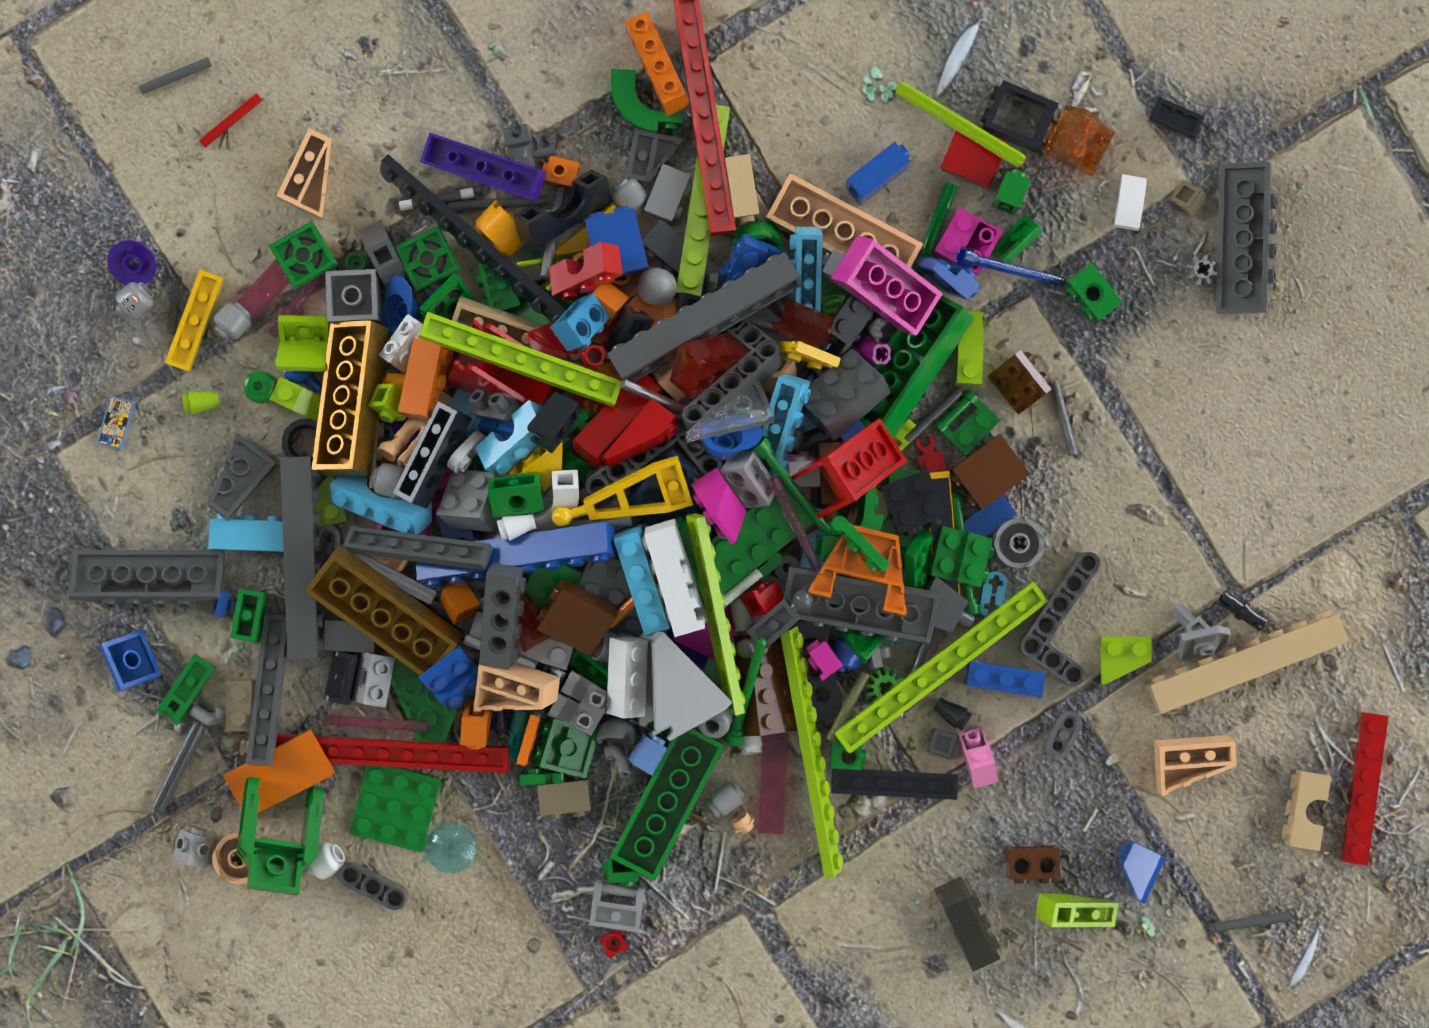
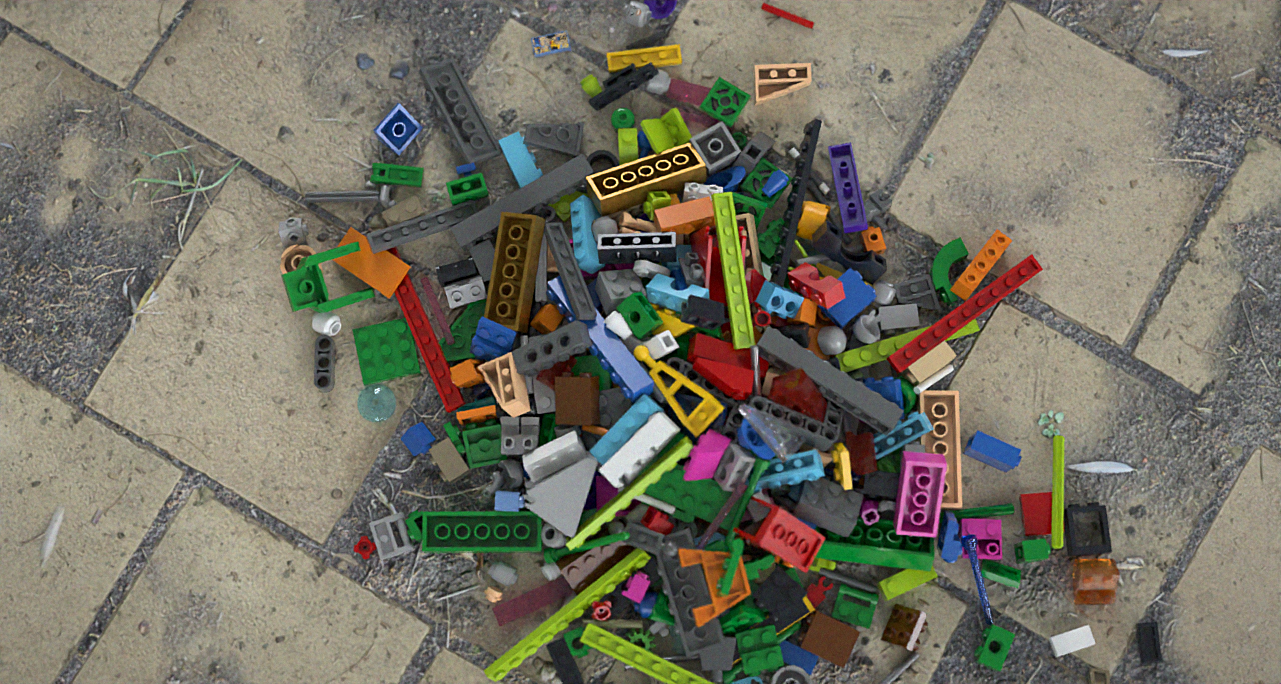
camera: 60 degrees right, 10 degrees down
none -> blue brick [400,422,436,457]
none -> black bracket [588,62,659,111]
none -> red plate [591,600,611,620]
none -> blue cone [761,169,789,198]
none -> light grey piece [853,308,883,344]
none -> white bar [914,364,954,394]

